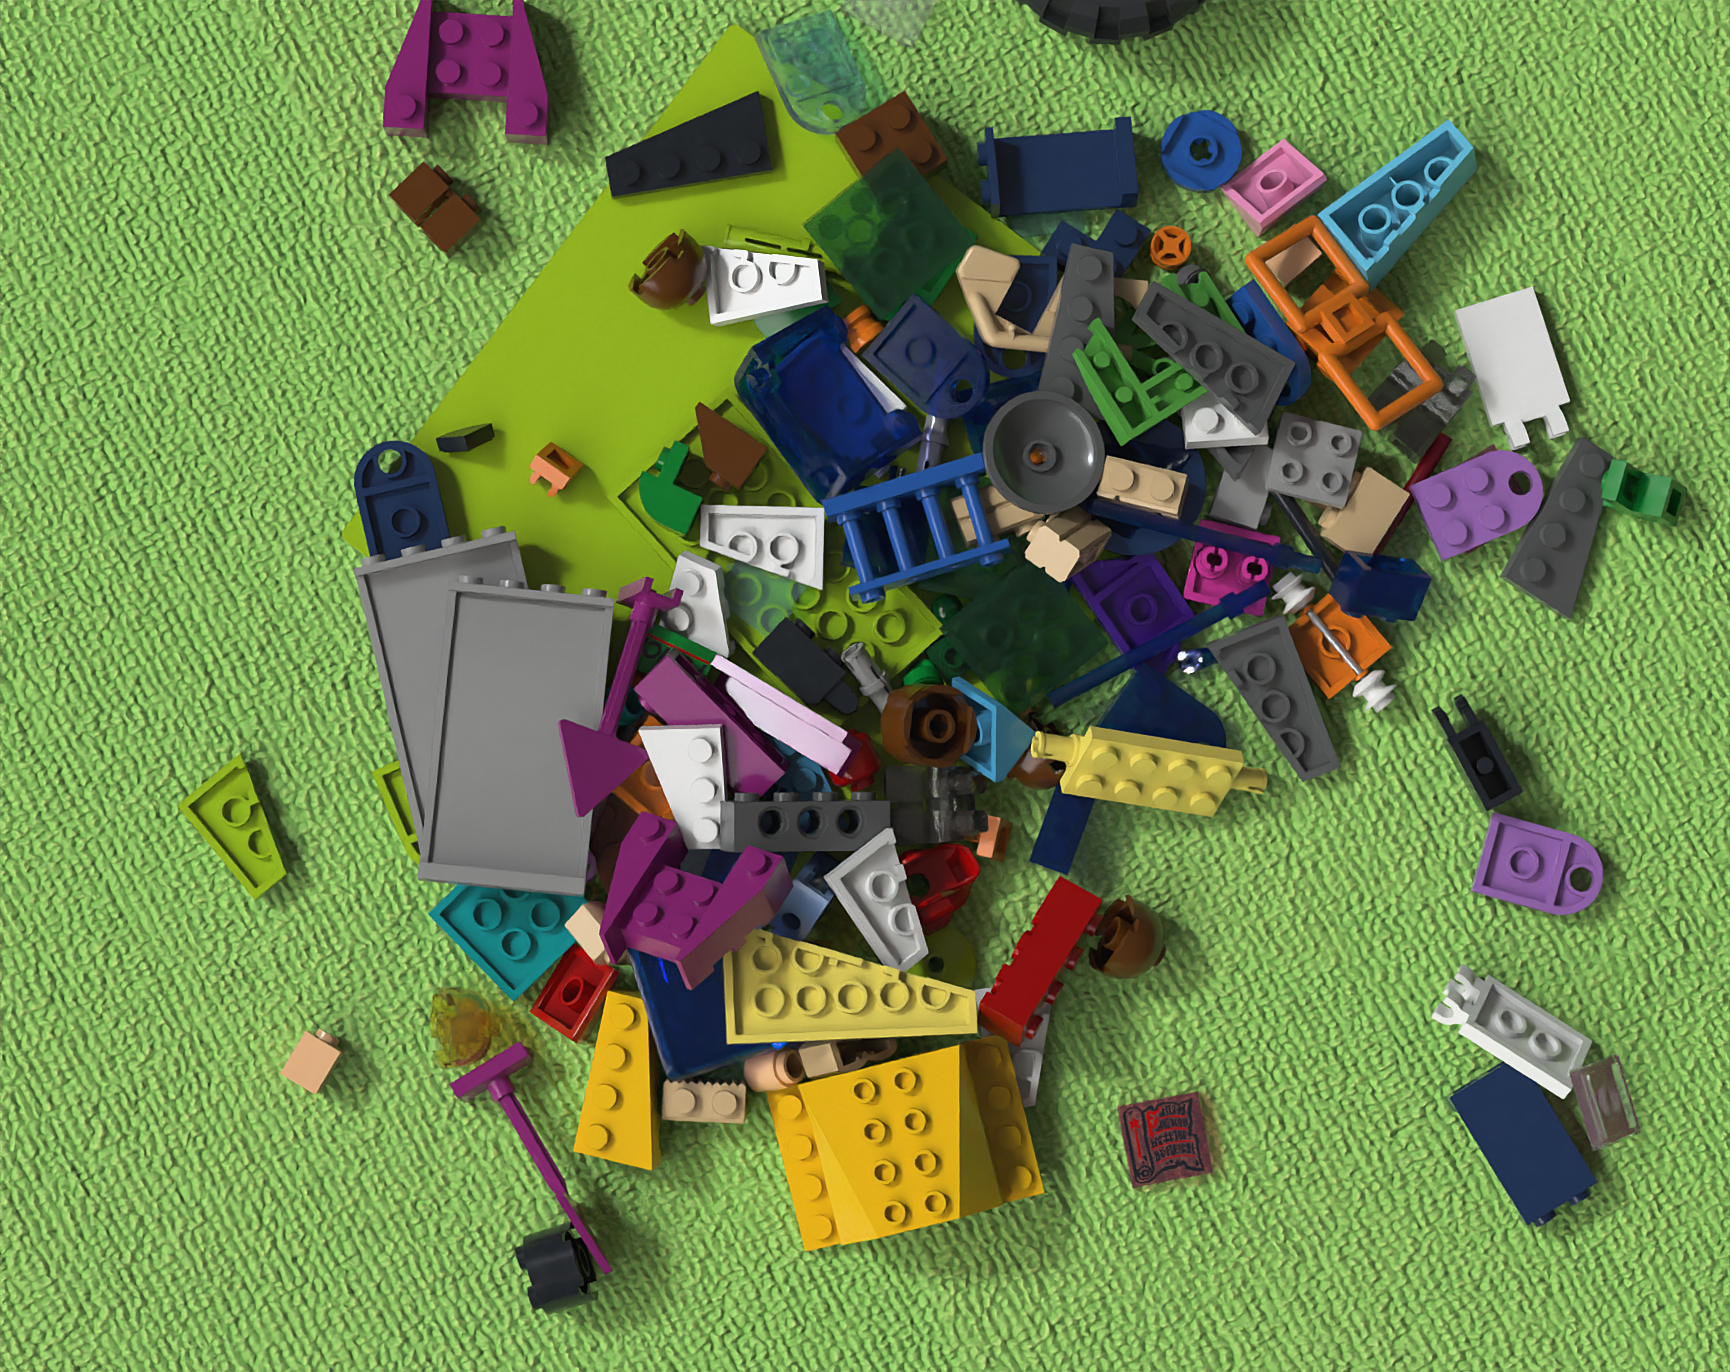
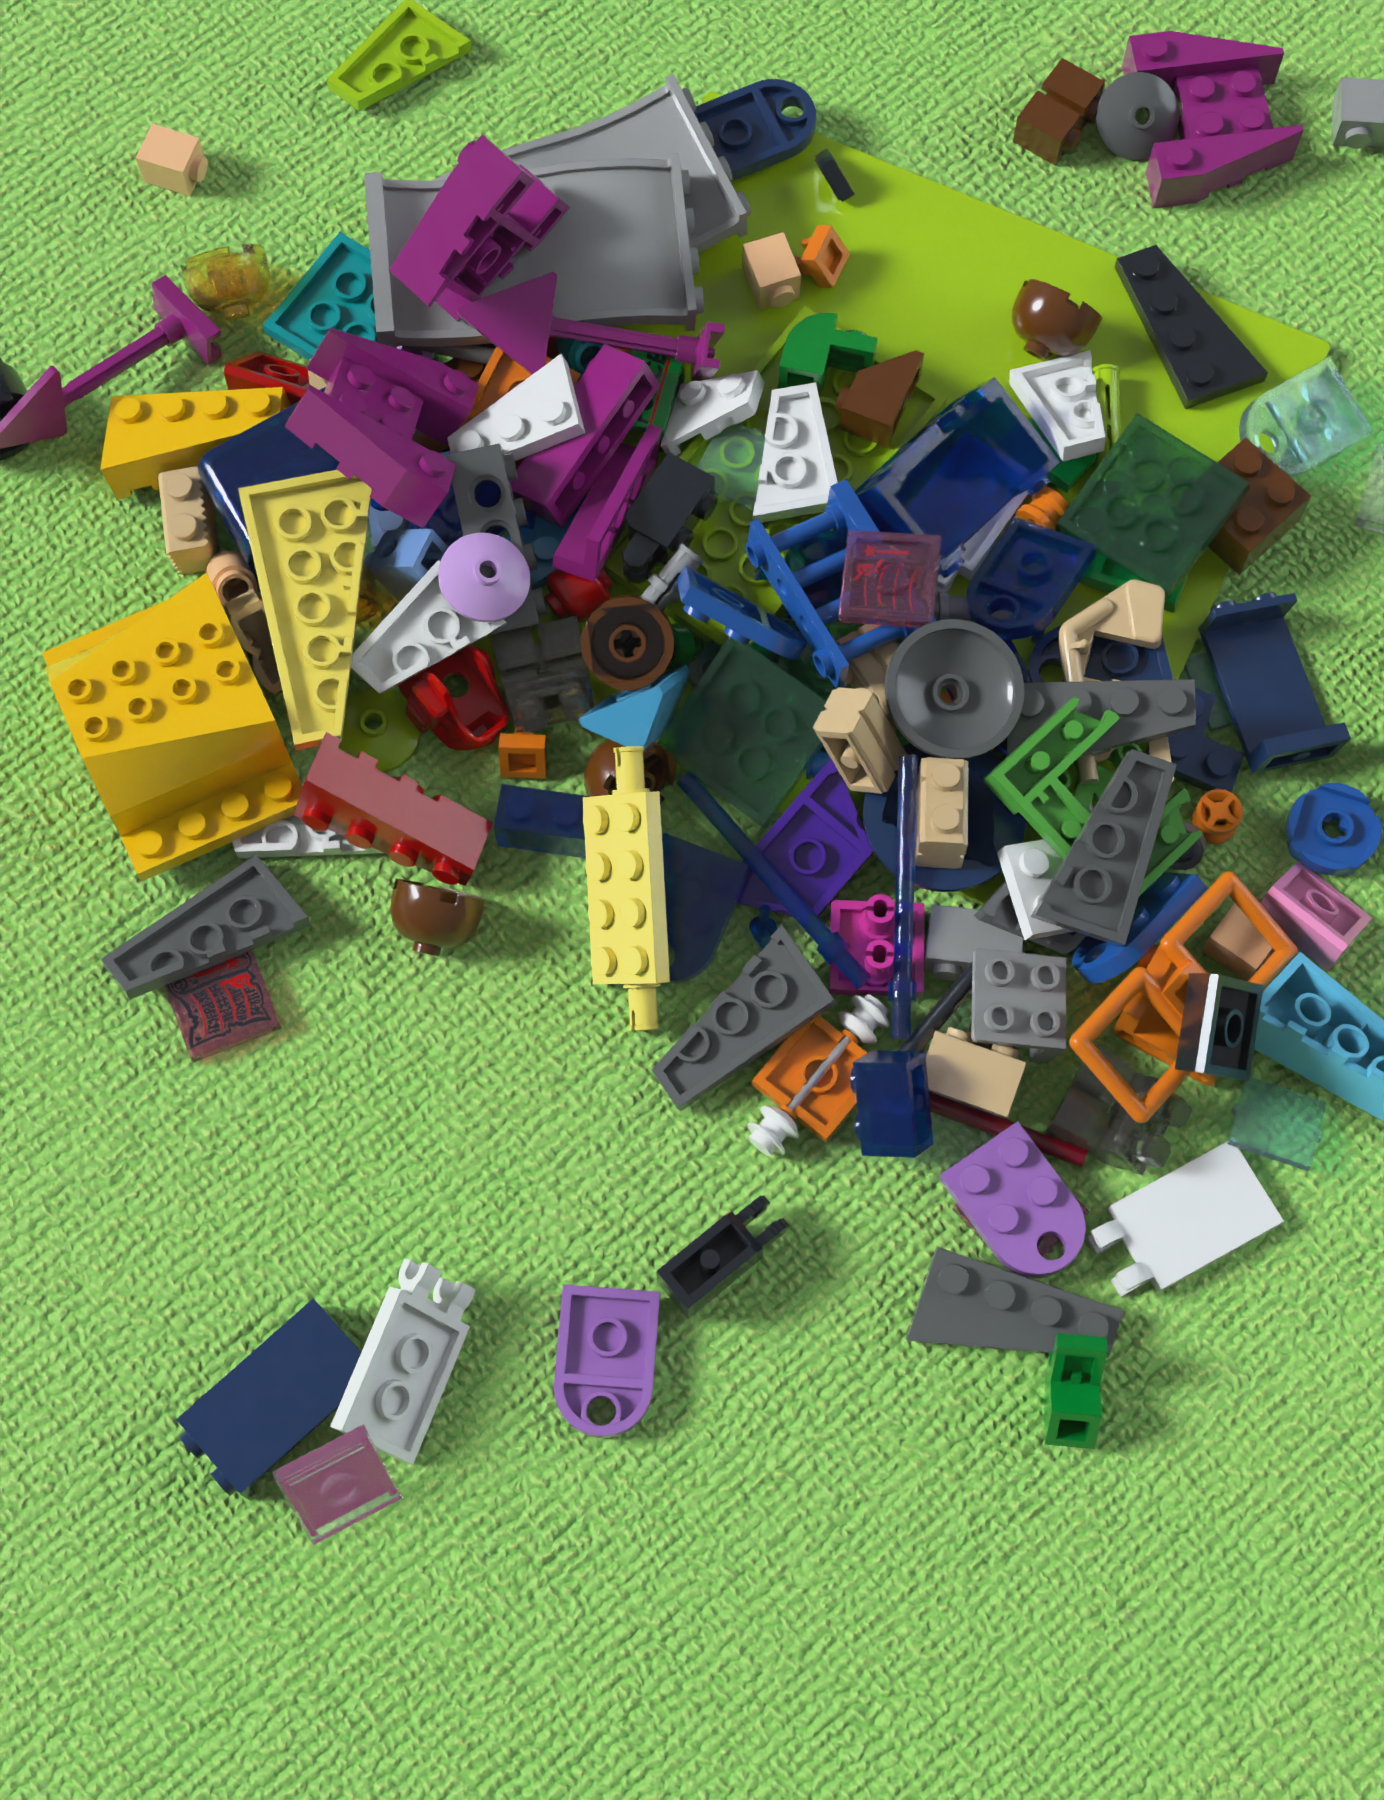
camera: 80 degrees right, 15 degrees down
none -> dark grey wing [101,855,311,1000]
none -> magenta wedge [389,135,570,322]
none -> lavender dish [438,533,530,622]
none -> blue plate [677,565,807,660]
none -> light nougat brick [742,232,801,310]
none -> clear pink tile [838,530,942,628]
none -> dark grey dish [1095,72,1179,160]
none -> black slope [1175,973,1264,1081]
none -> clear light blue piece [1228,1077,1327,1171]

